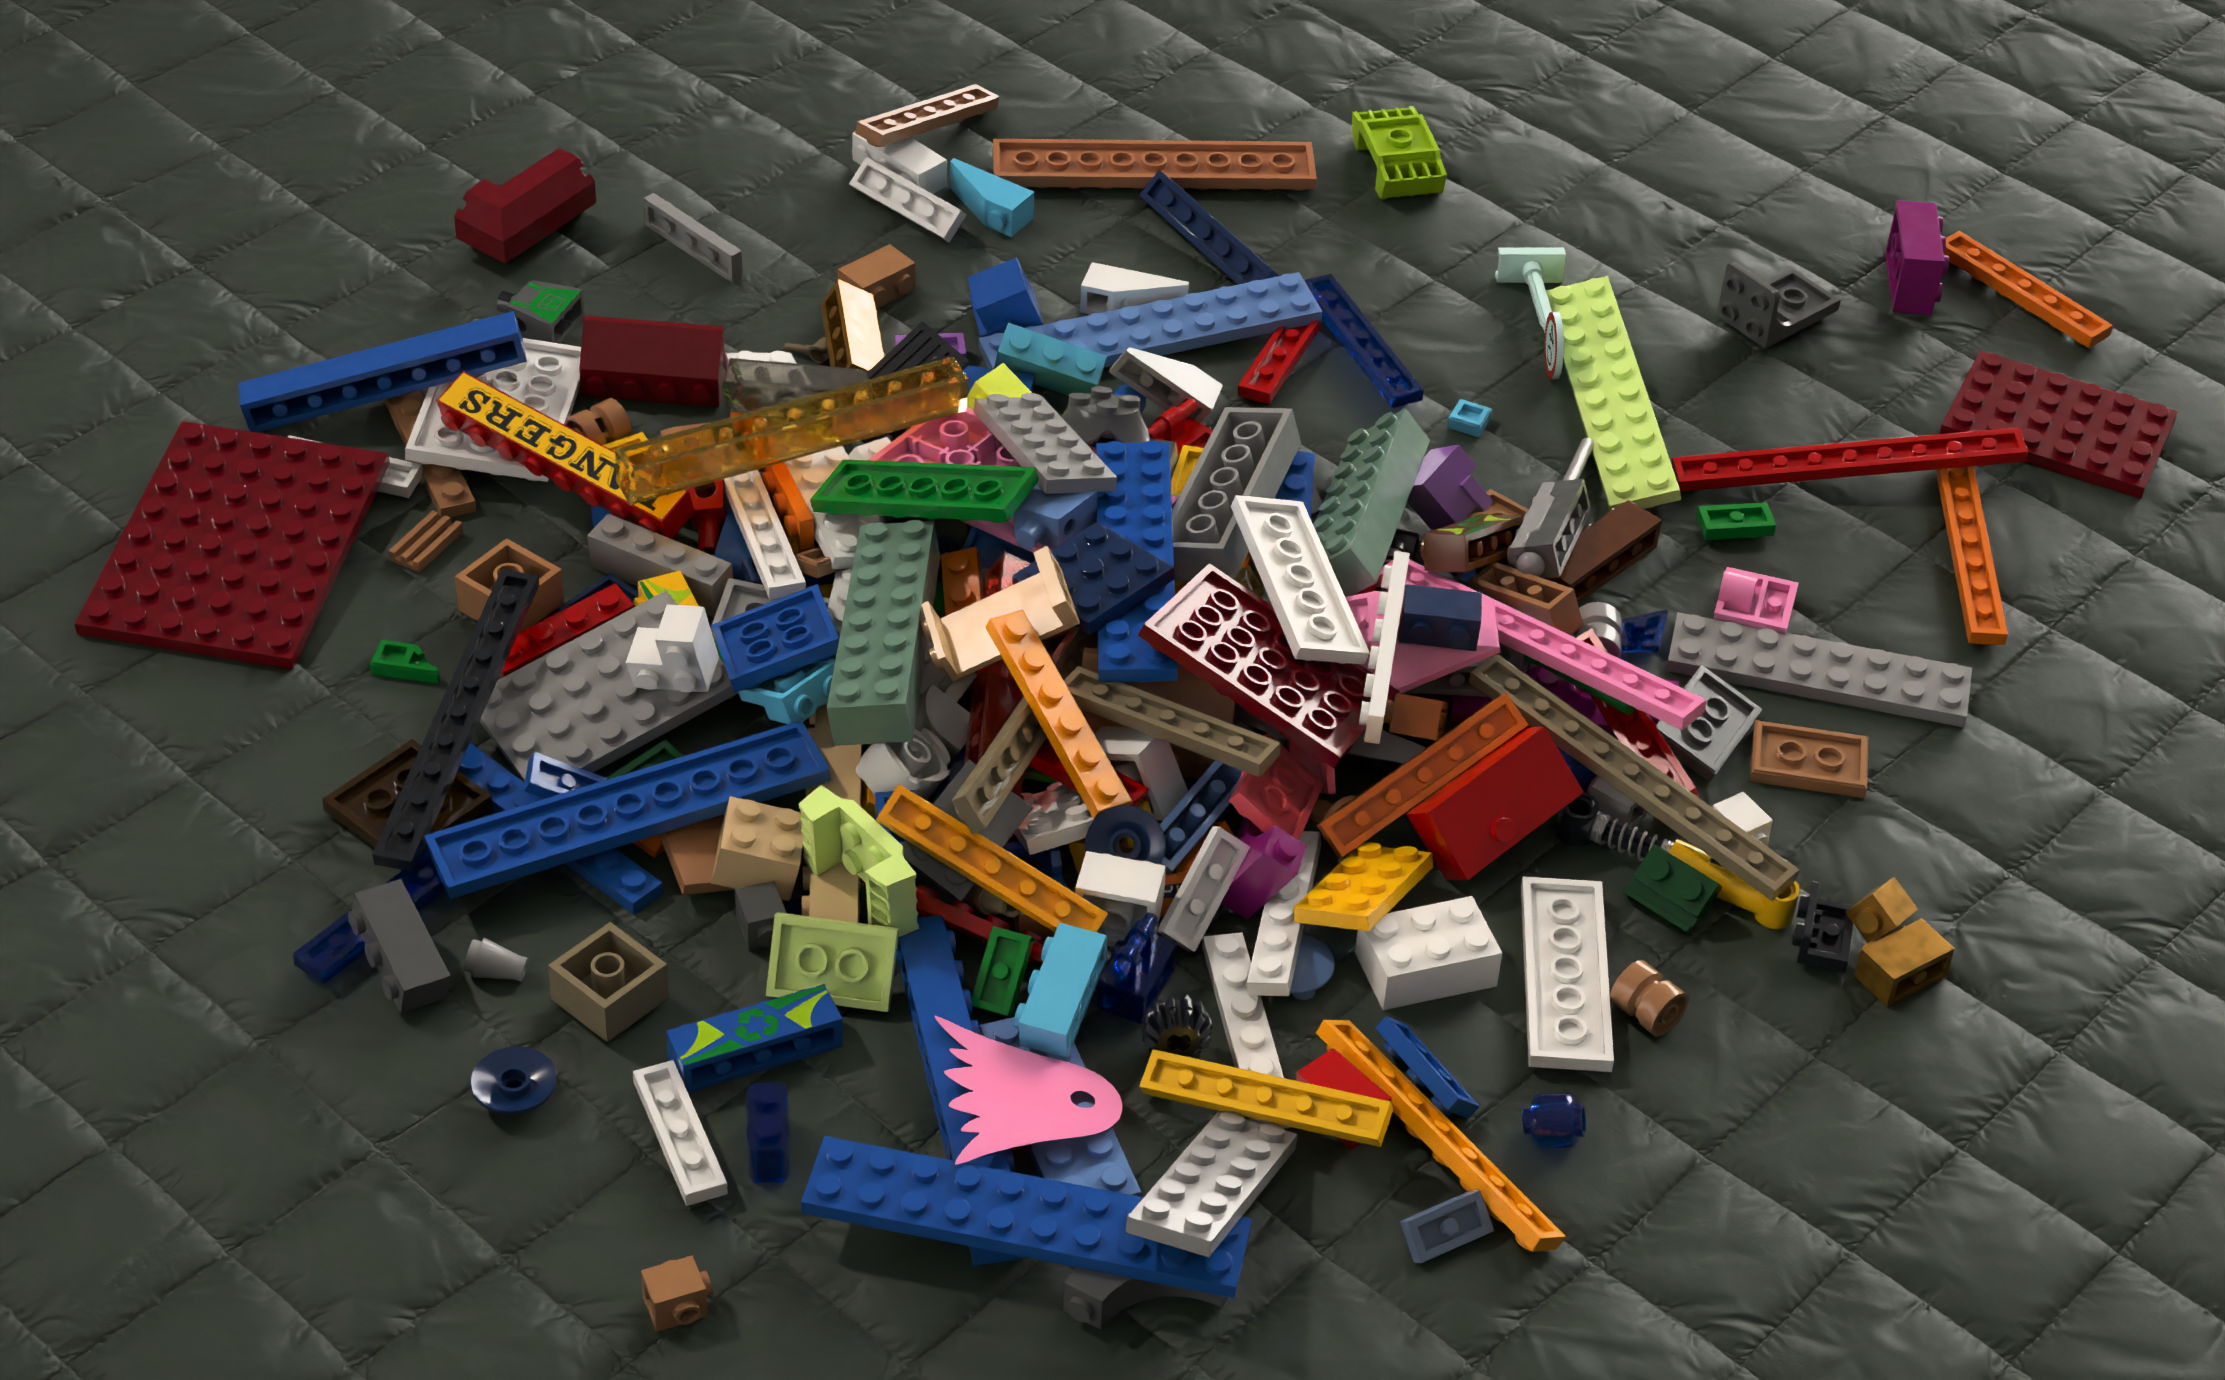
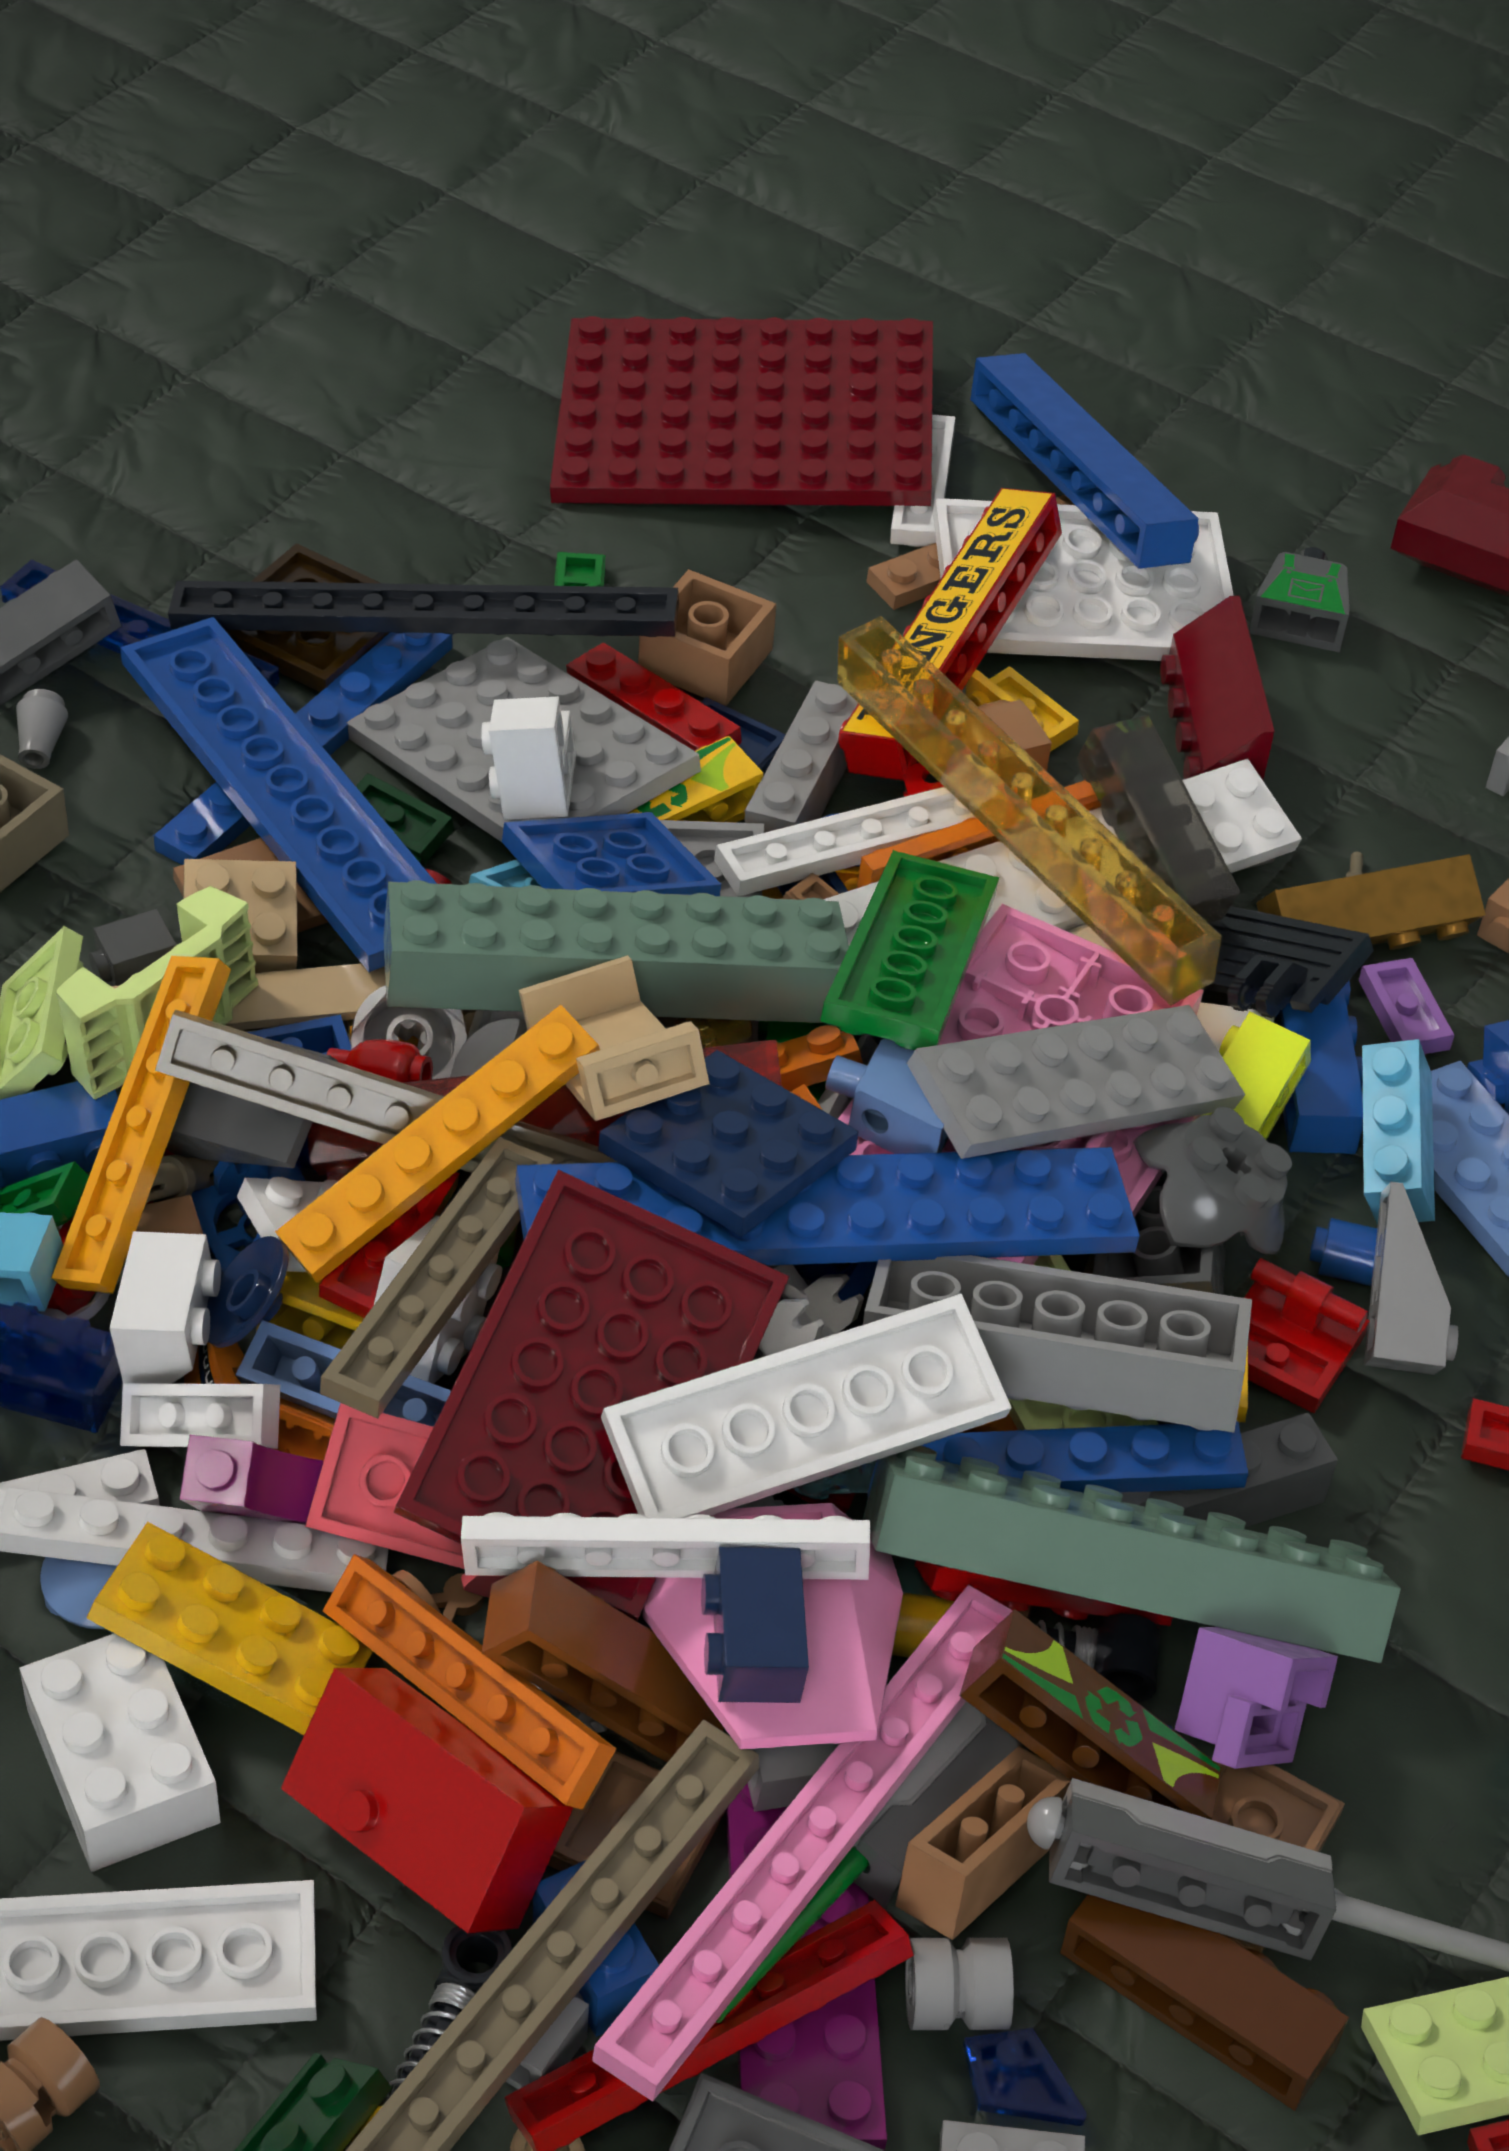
camera: 80 degrees right, 5 degrees up
medium nougat tile [388,510,463,573] -> none
blue plate [524,752,607,799] -> none
medium nougat wheel [564,398,632,445] -> none
none -> red plant [326,1039,433,1090]

